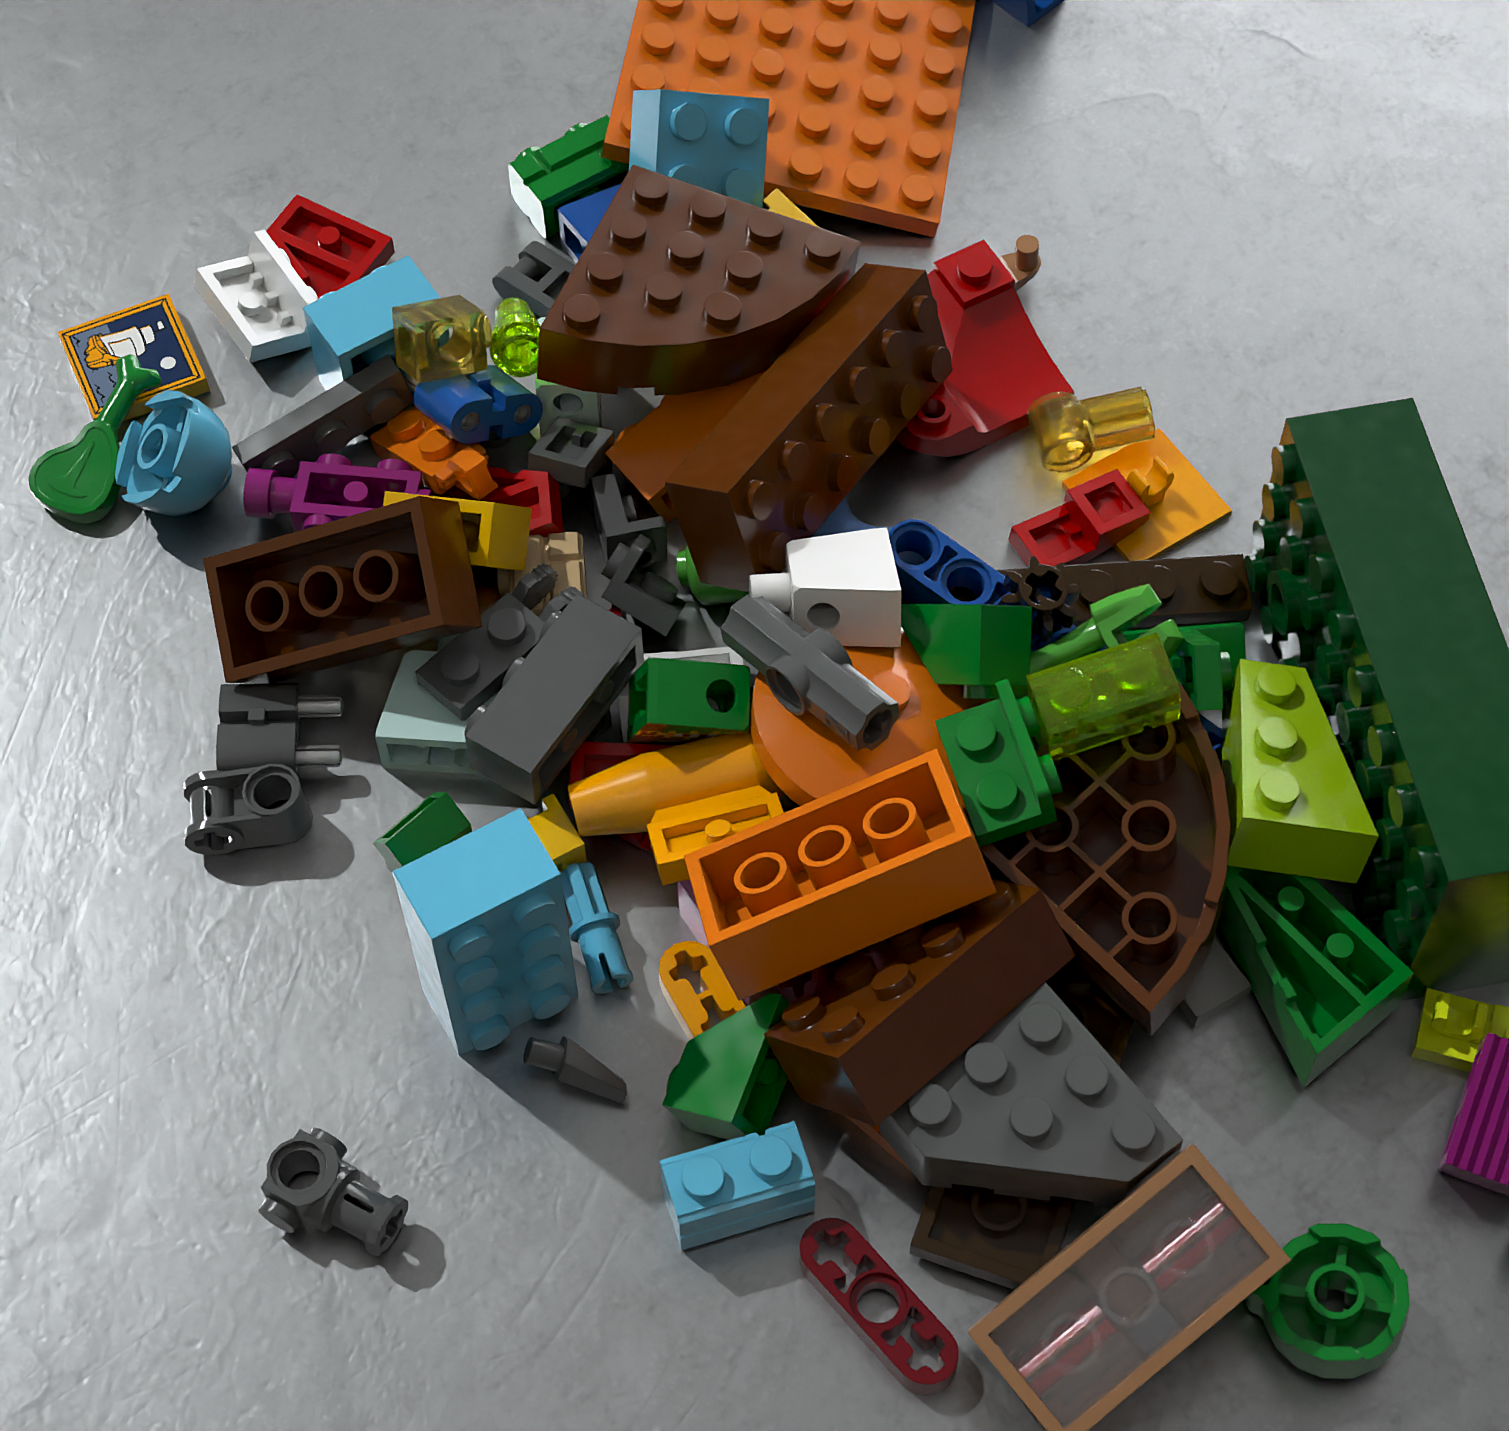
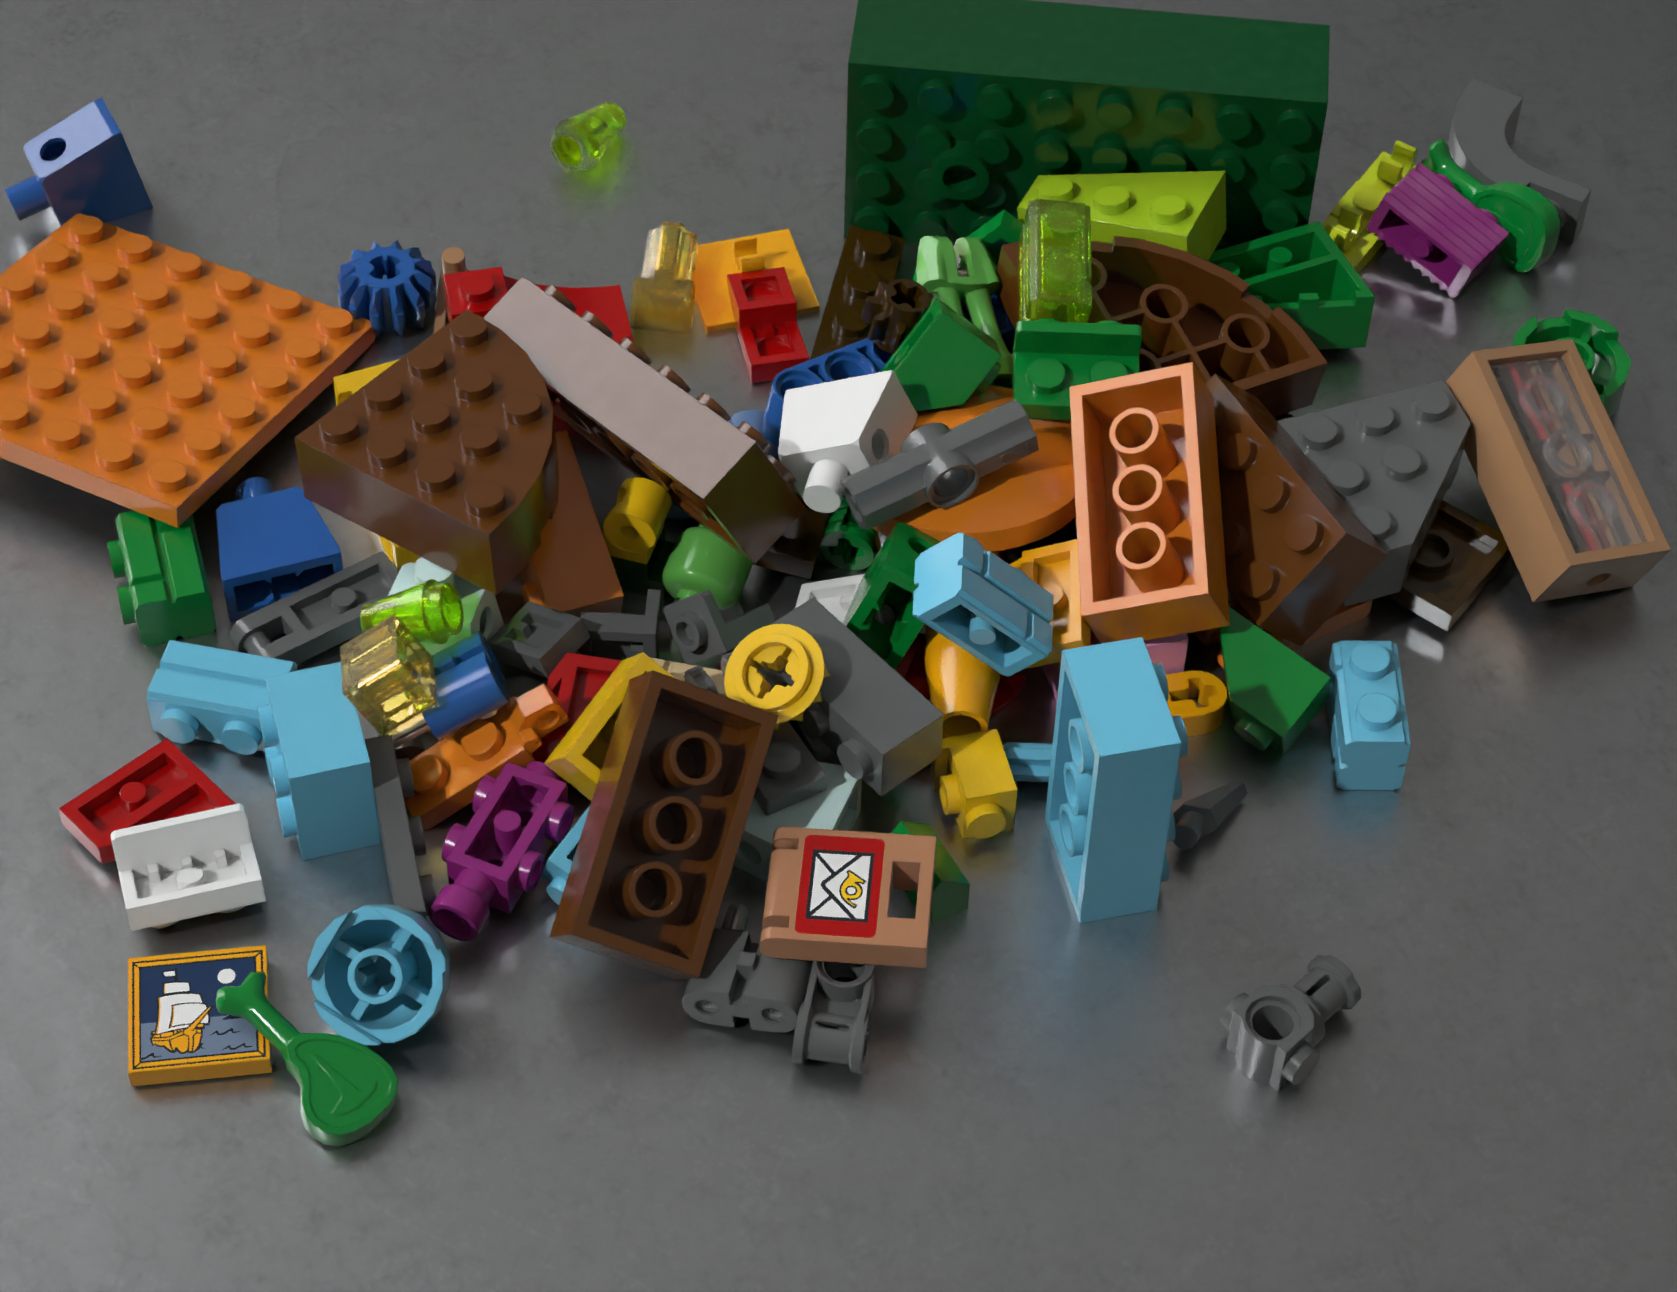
camera: 75 degrees left, 10 degrees down
medium azure brick [629,89,769,208] -> none
dark red beam [799,1218,959,1395] -> none
none -> medium azure brick [146,640,297,755]
none -> blue gear [338,240,437,337]
none -> clear neon green cone [550,102,626,171]
none -> yellow gear [724,624,830,730]
none -> nougat container [760,827,936,968]
none -> medium azure brick [912,532,1053,677]

